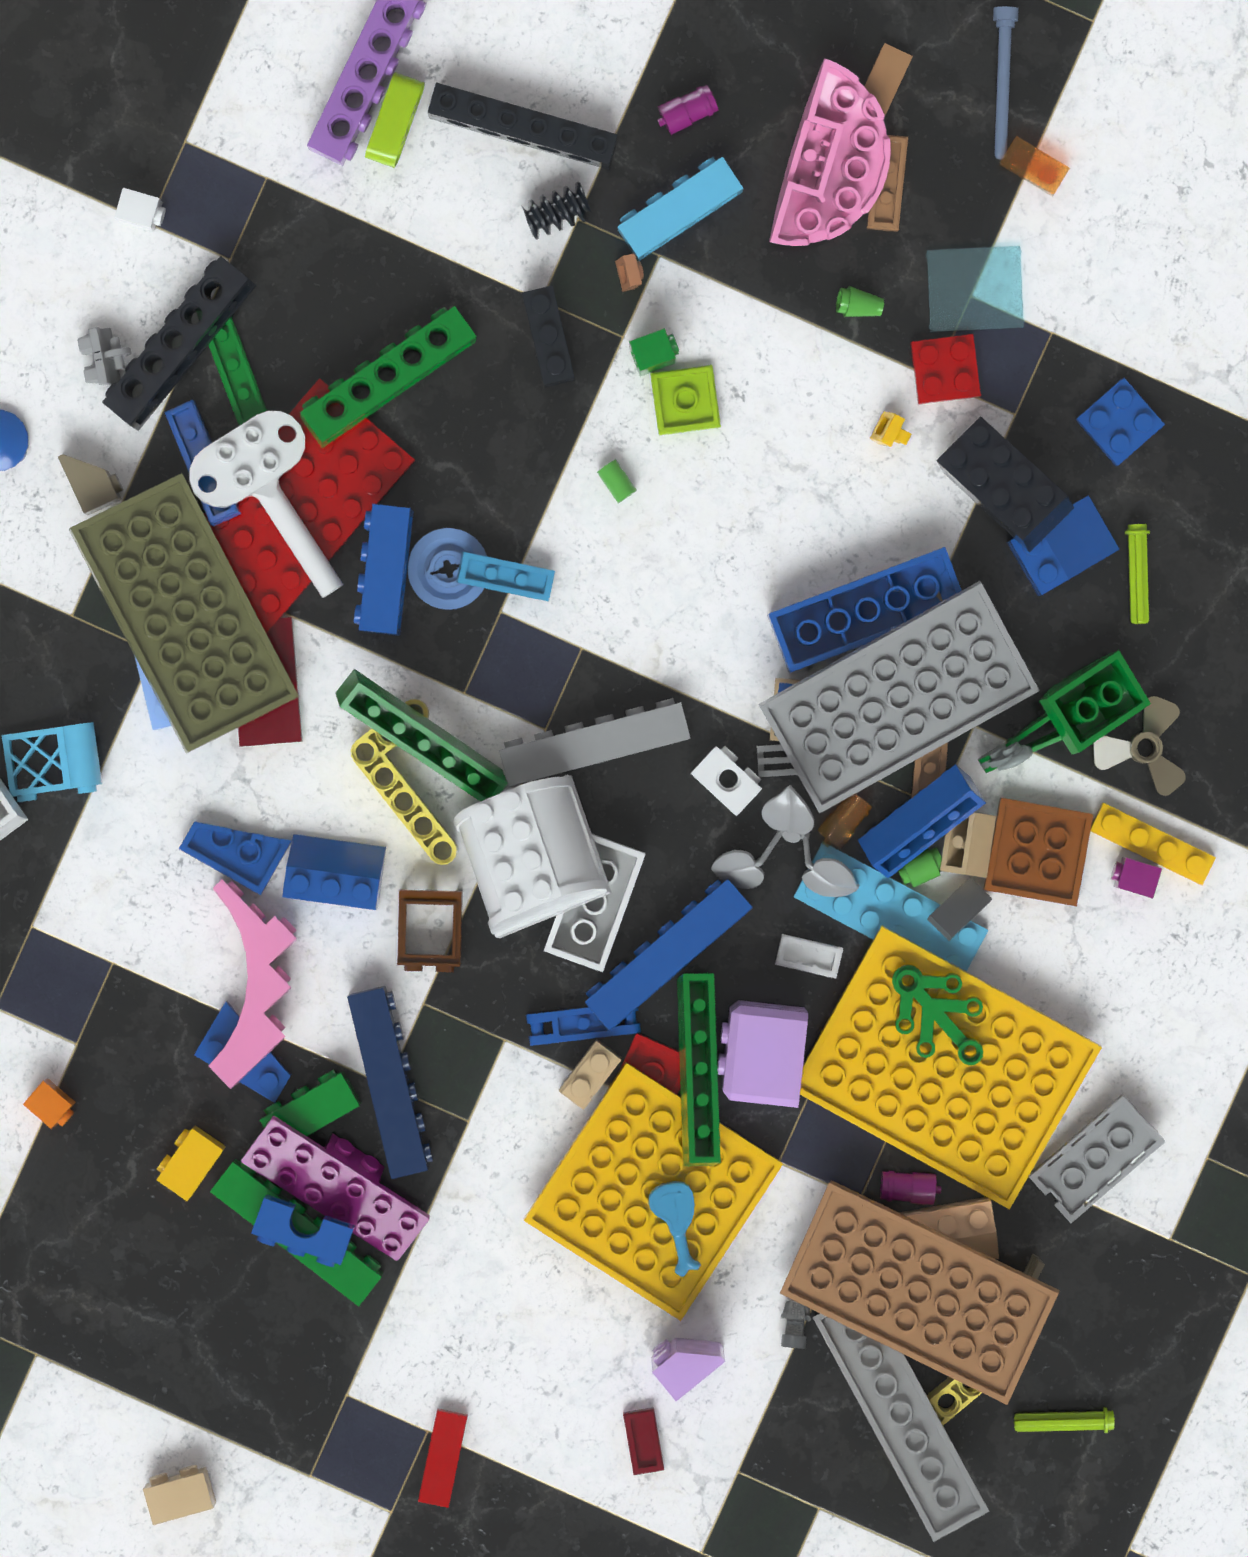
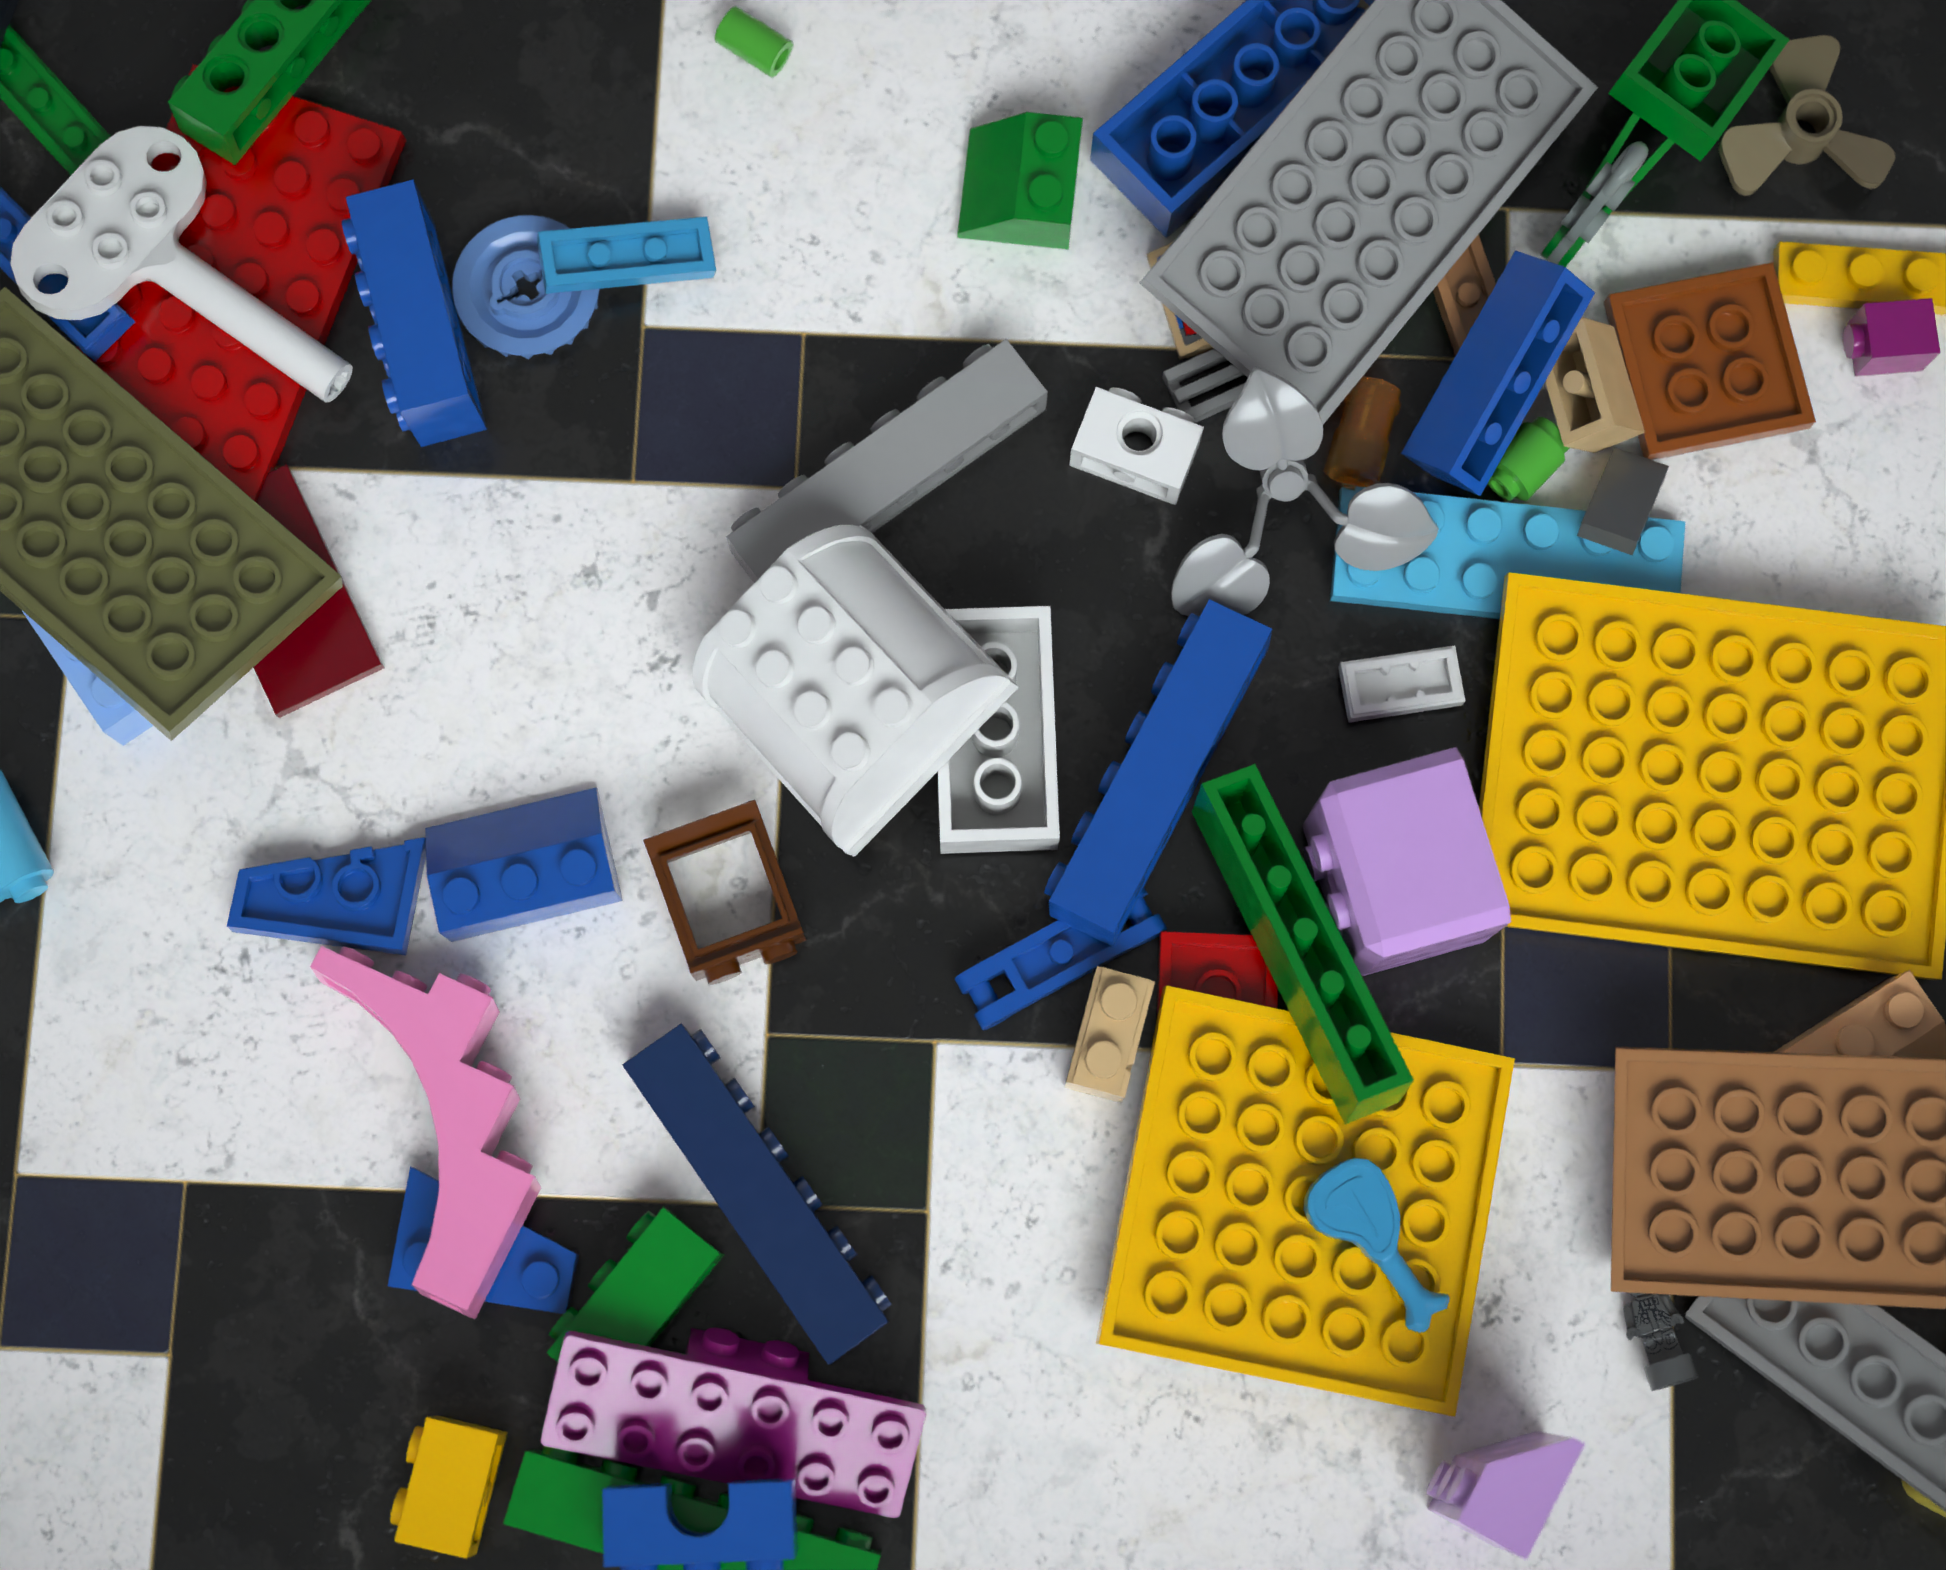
camera: 25 degrees left, 10 degrees down
orange brick [23,1078,76,1129] -> none
green brick [335,669,508,802] -> none
light yellow beam [351,699,458,865] -> none
magenta piece [880,1170,941,1205] -> none
green plant [892,965,983,1065] -> none
none -> green slope [957,112,1083,250]

